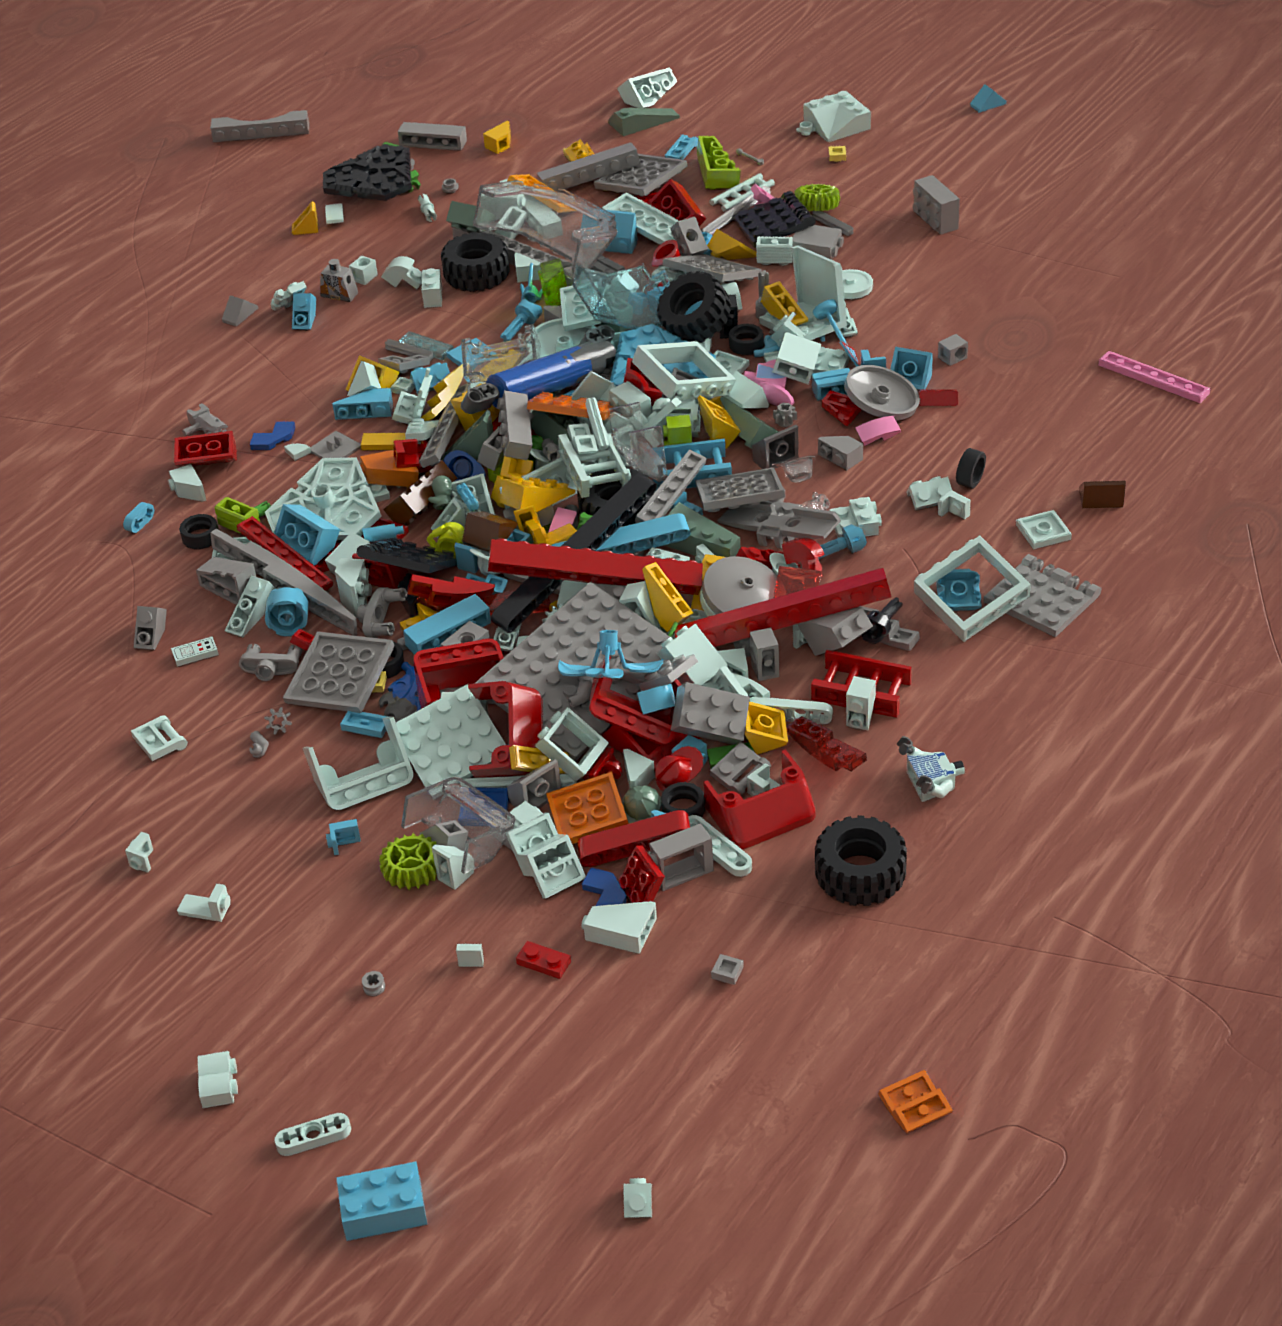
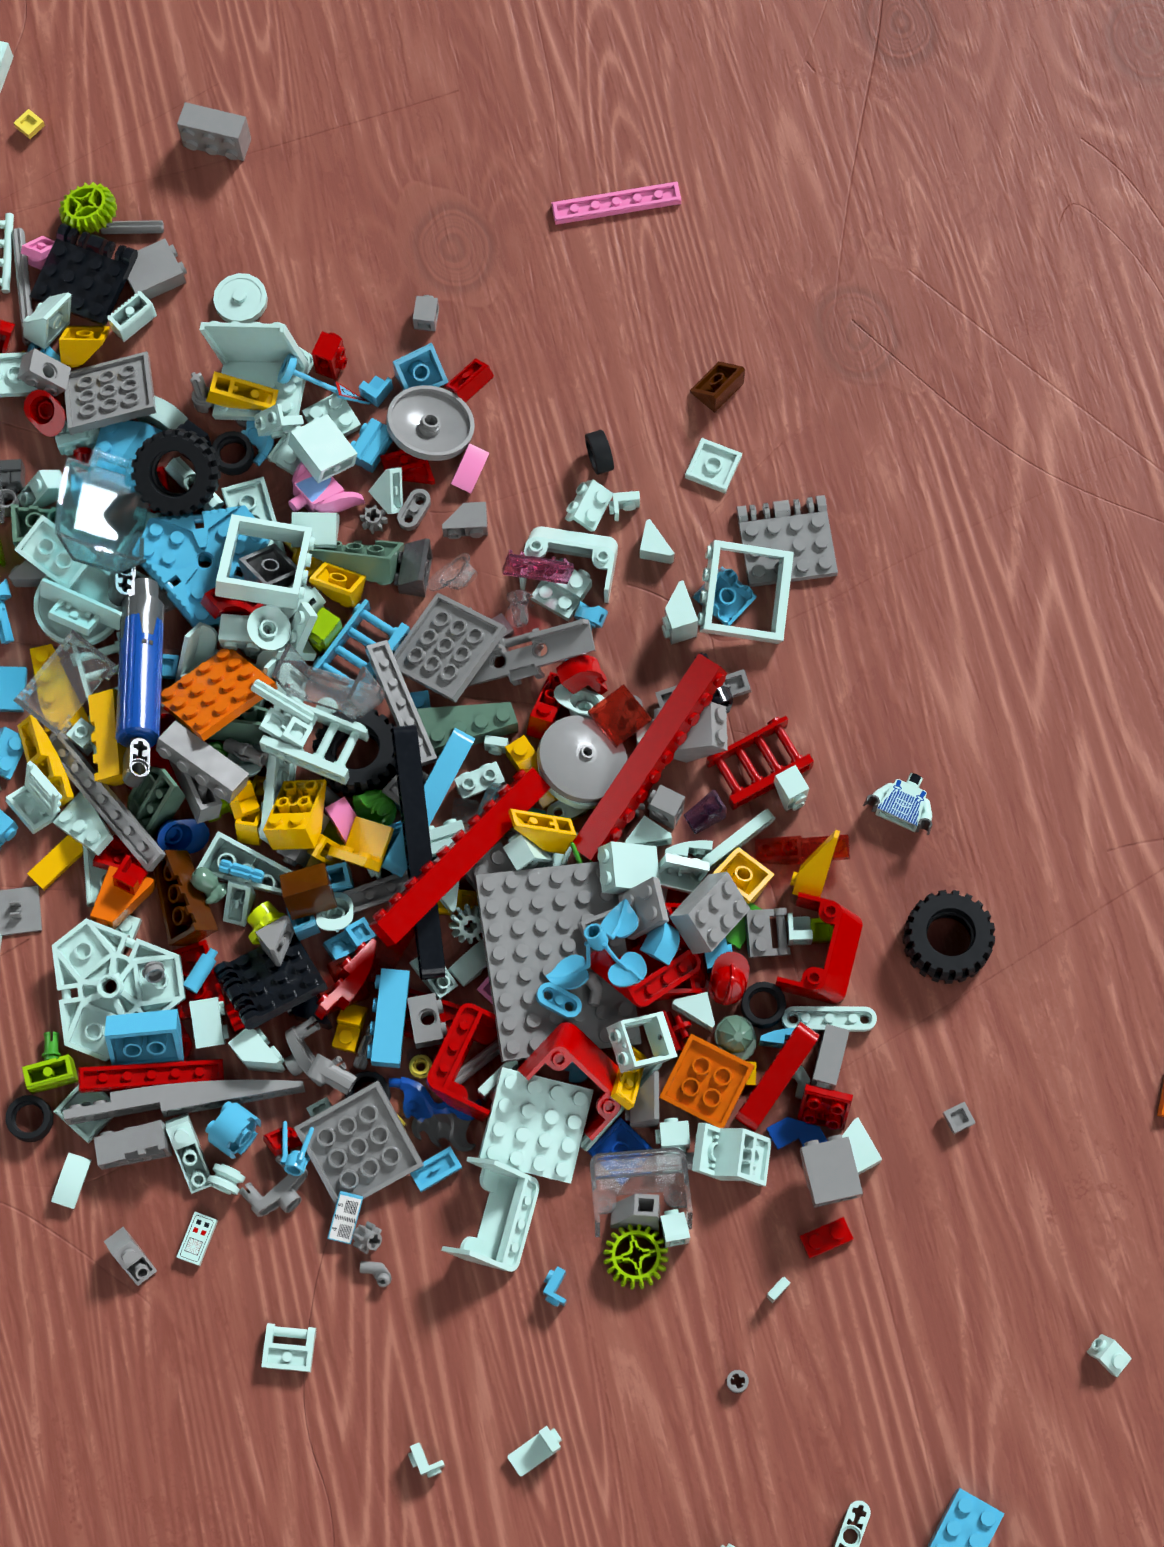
camera: 50 degrees left, 30 degrees up
none -> light aqua slope [22,292,72,349]
none -> light aqua bracket [40,578,122,636]
none -> light aqua slope [51,1153,92,1209]
none -> light grey plate [142,961,165,983]
none -> light aqua wheel [207,1163,246,1195]
none -> light aqua dish [246,606,291,651]
none -> light grey slope [255,915,295,966]
none -> medium azure plant [280,1121,314,1176]
none -> light grey piece [306,1053,358,1095]
none -> red brick [311,331,348,380]
none -> white tile [327,1191,363,1244]
none -> light aqua slope [368,467,403,514]
none -> light grey plate [397,489,431,531]
none -> clear pink plate [502,550,574,584]
none -> light aqua windscreen [519,526,618,603]
none -> medium azure plate [536,982,582,1019]
none -> light aqua slope [640,519,675,564]
none -> light aqua slope [662,580,698,645]
none -> clear purple slope [683,790,727,834]
none -> yellow slope [790,830,840,897]
none -> light grey brick [800,1135,863,1208]

